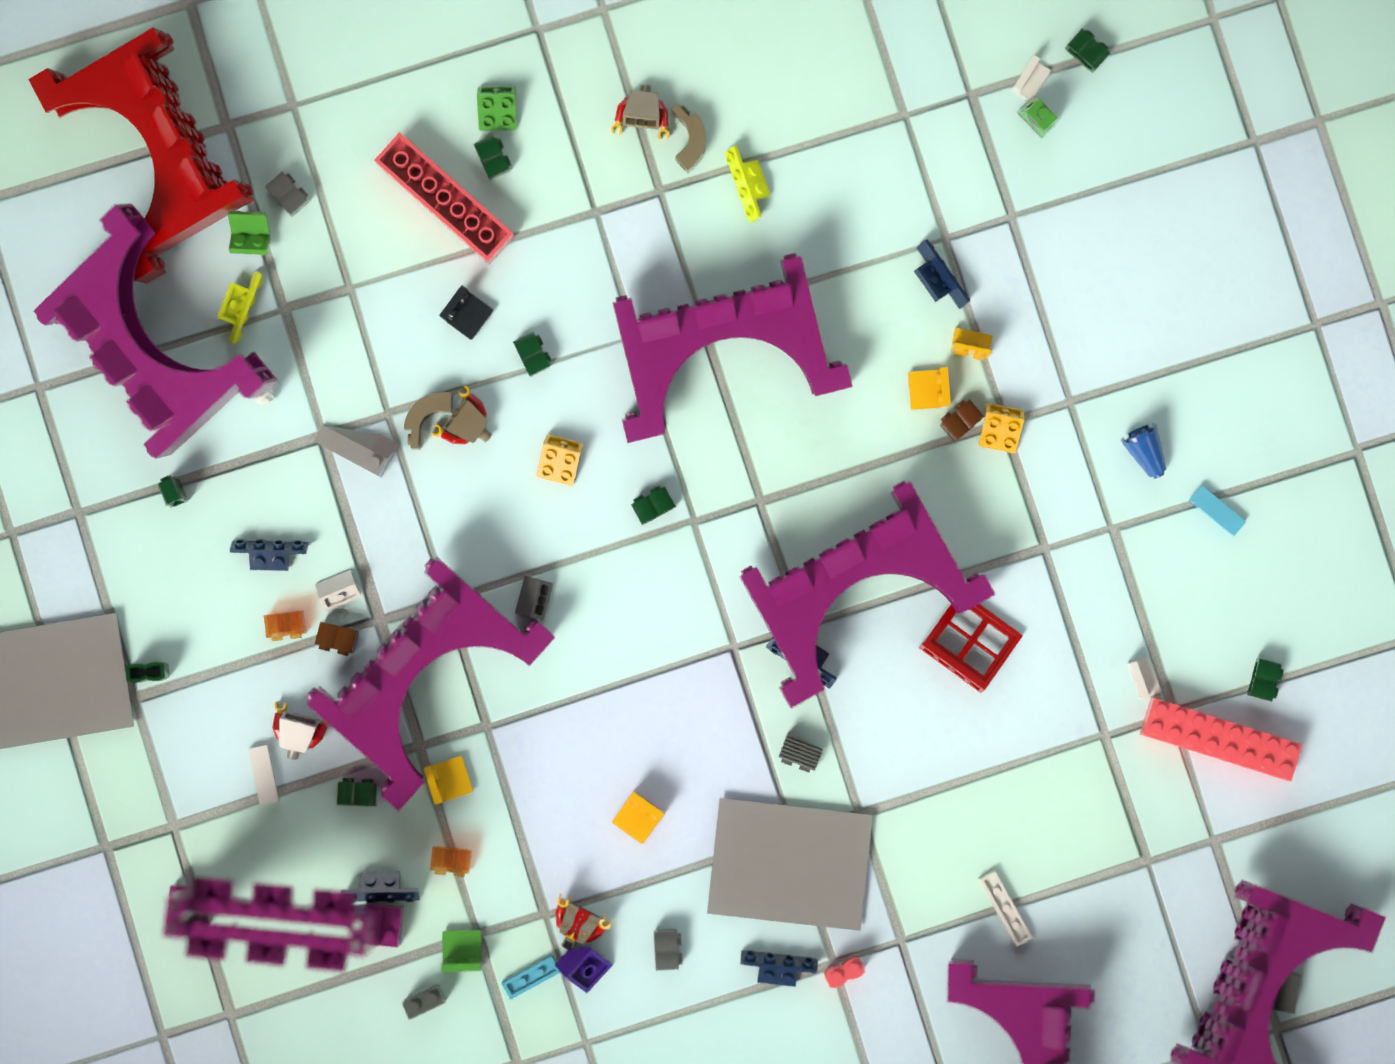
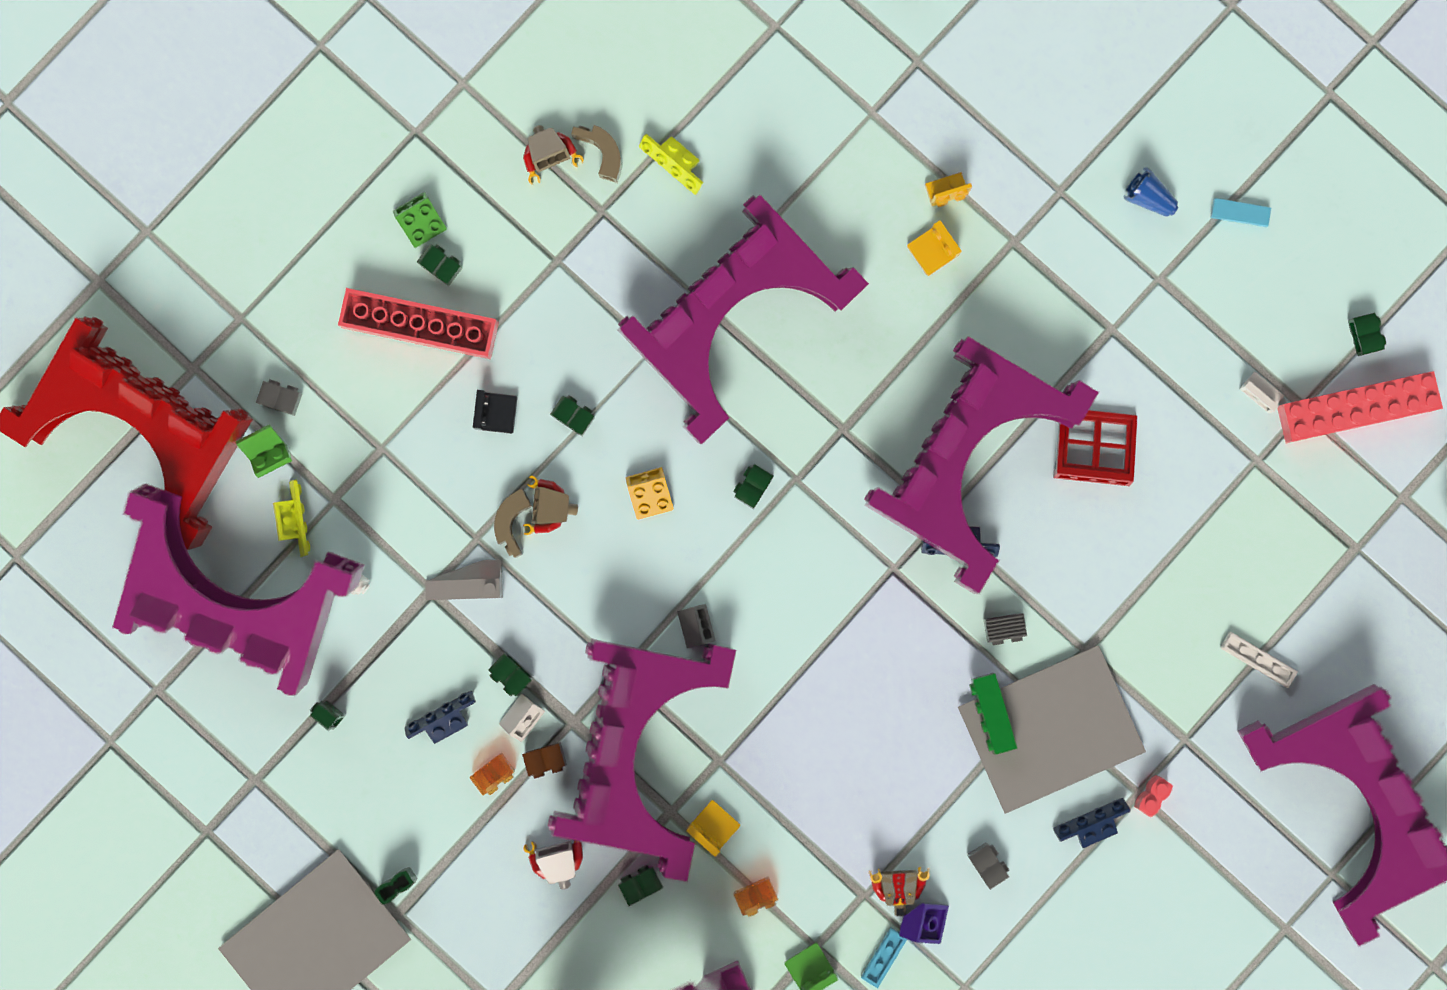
camera: 25 degrees left, 0 degrees up
white tile [248,745,280,806] -> none
dark blue bracket [341,871,420,903] -> none
yellow bracket [612,791,665,844] -> none
dark blue bracket [914,239,970,309] -> none
reddish brown brick [940,399,985,443] -> none
yellow bracket [979,403,1024,453] -> none
none -> dark green brick [488,653,533,696]
none -> green brick [969,673,1018,755]

